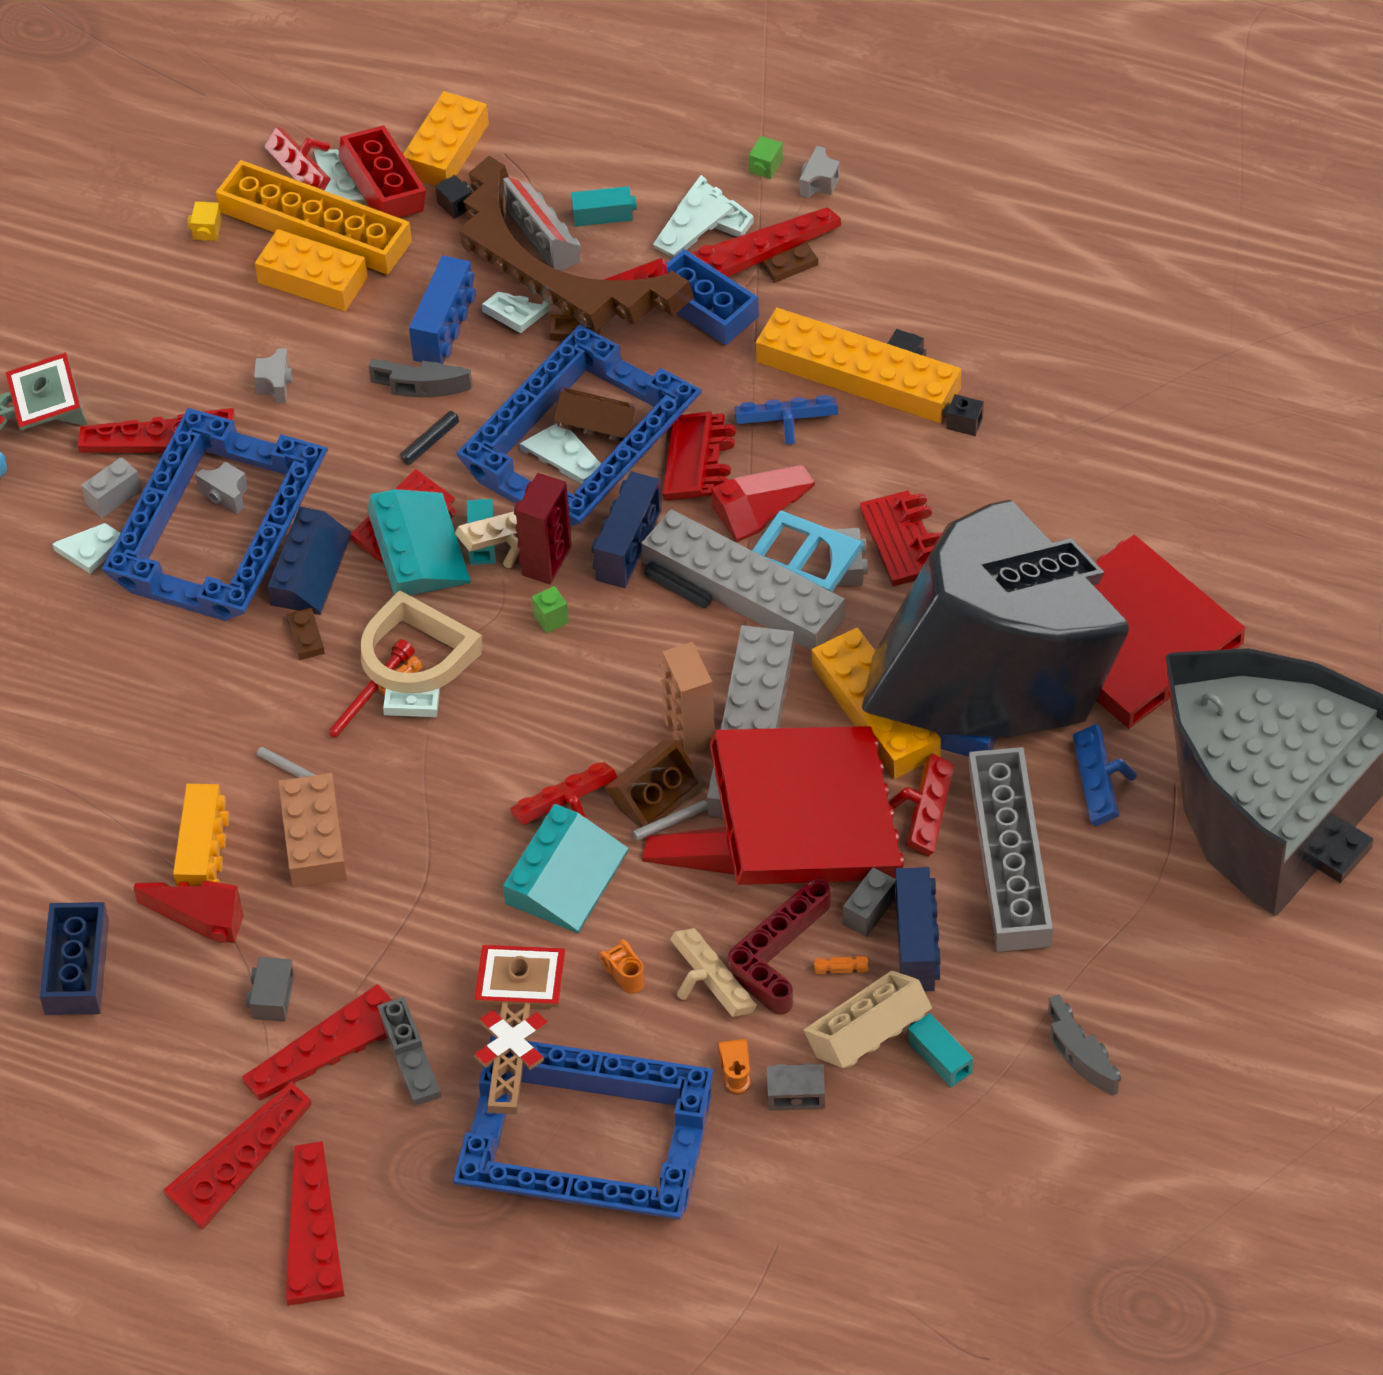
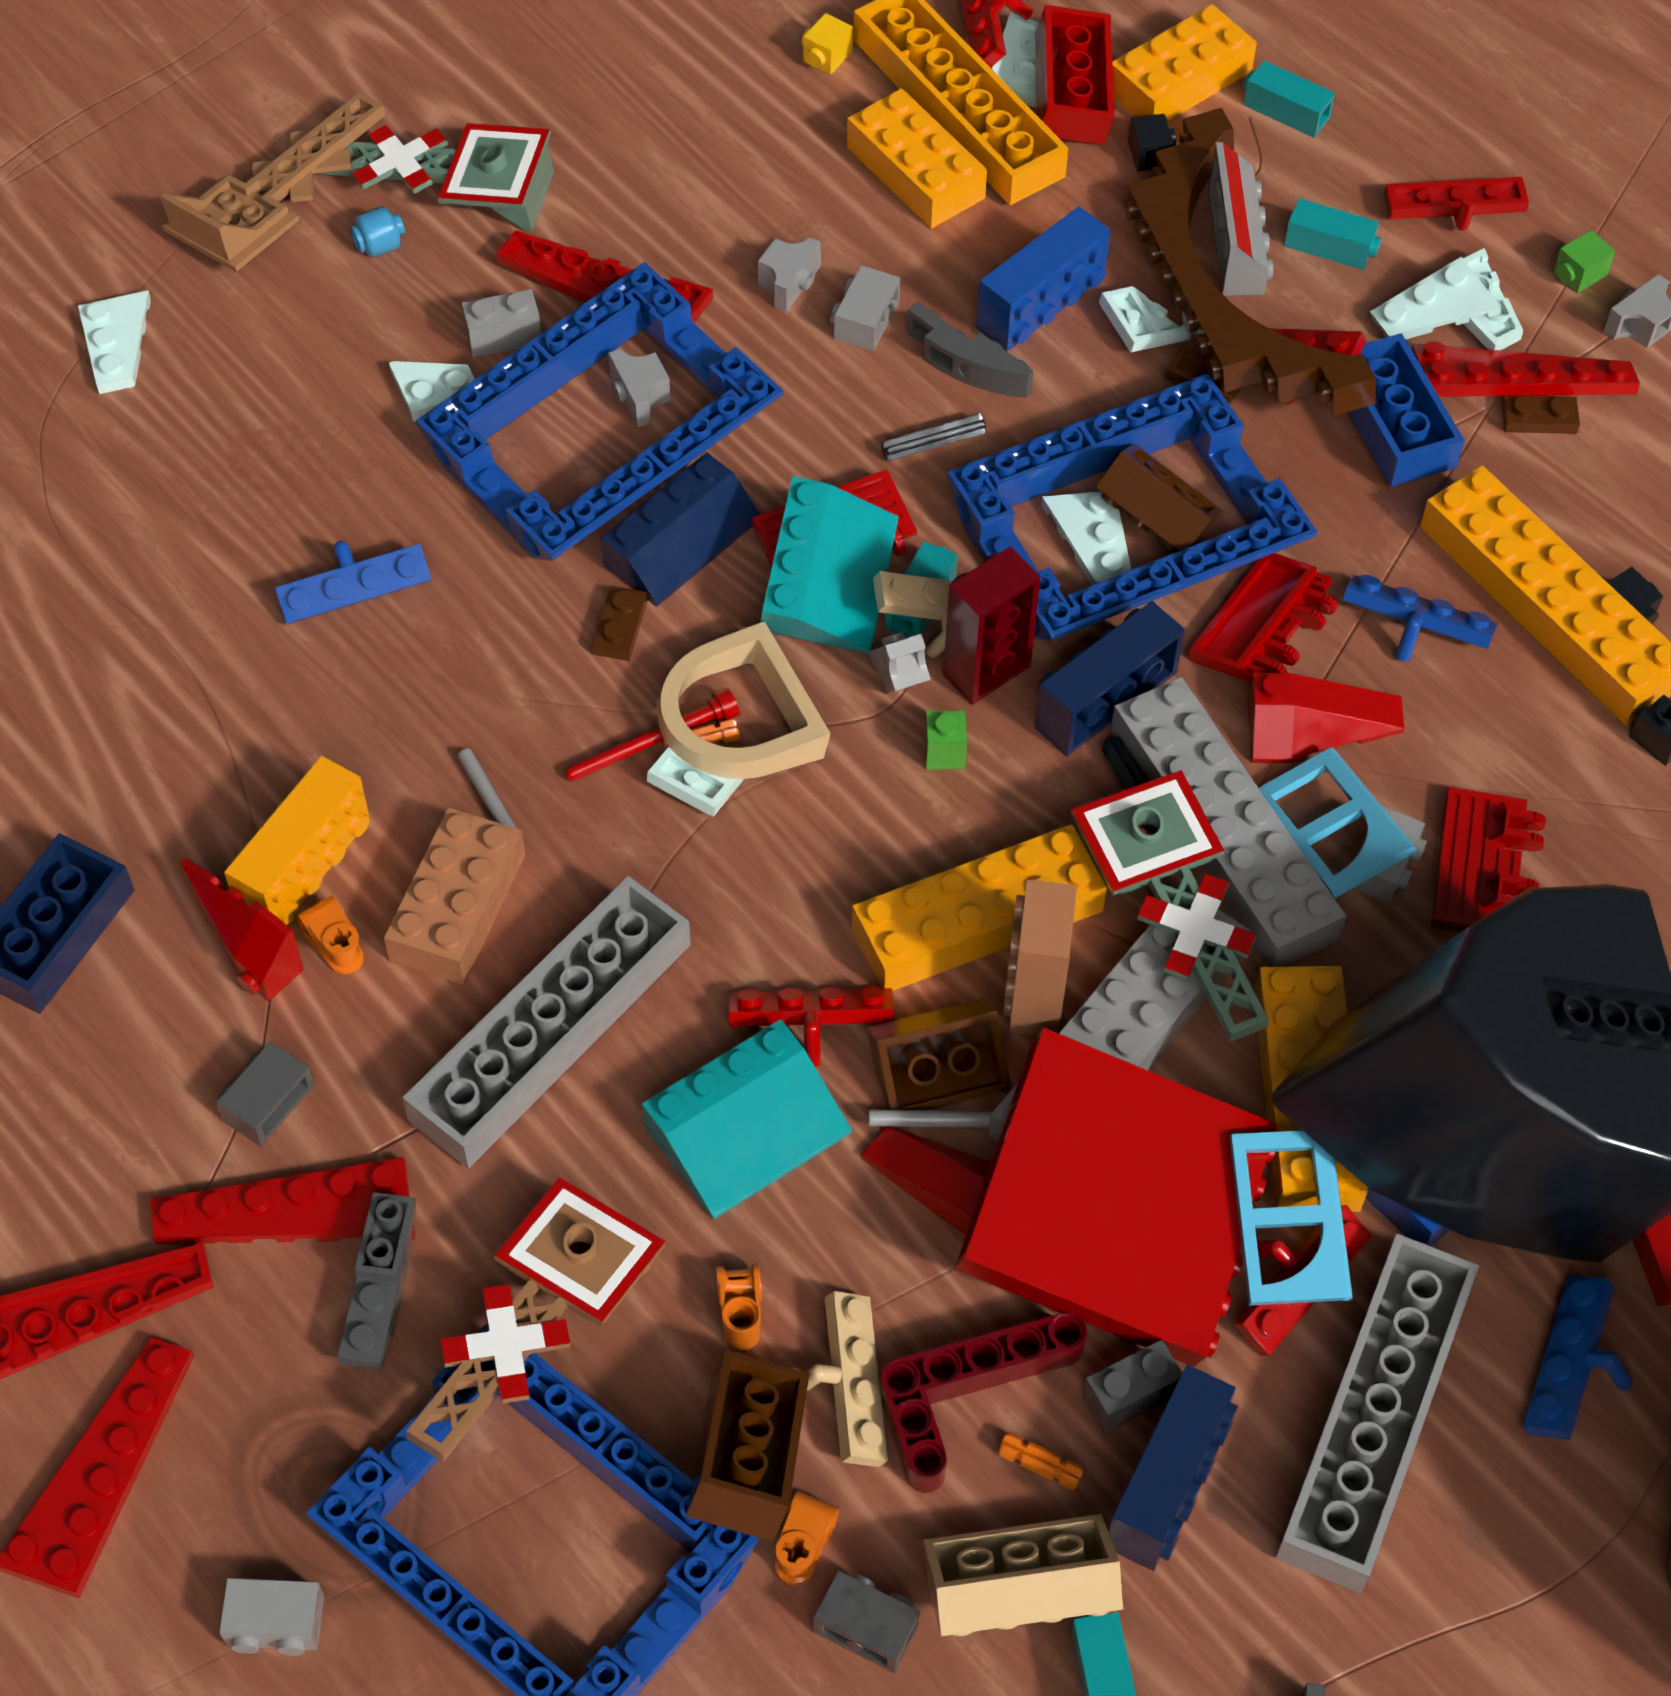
camera: 25 degrees right, 5 degrees up
none -> light grey brick [219,1578,325,1656]
none -> blue plate [274,541,432,625]
none -> orange piece [296,896,364,975]
none -> light grey brick [402,876,691,1169]
none -> reddish brown brick [686,1349,810,1542]
none -> light grey brick [830,265,901,351]
none -> light orange brick [852,824,1107,991]
none -> light grey brick [869,632,931,694]
none -> piece [1071,770,1269,1042]
none -> medium azure window [1229,1131,1353,1306]
none -> teal brick [1243,60,1335,138]
none -> red plate [1384,177,1529,231]

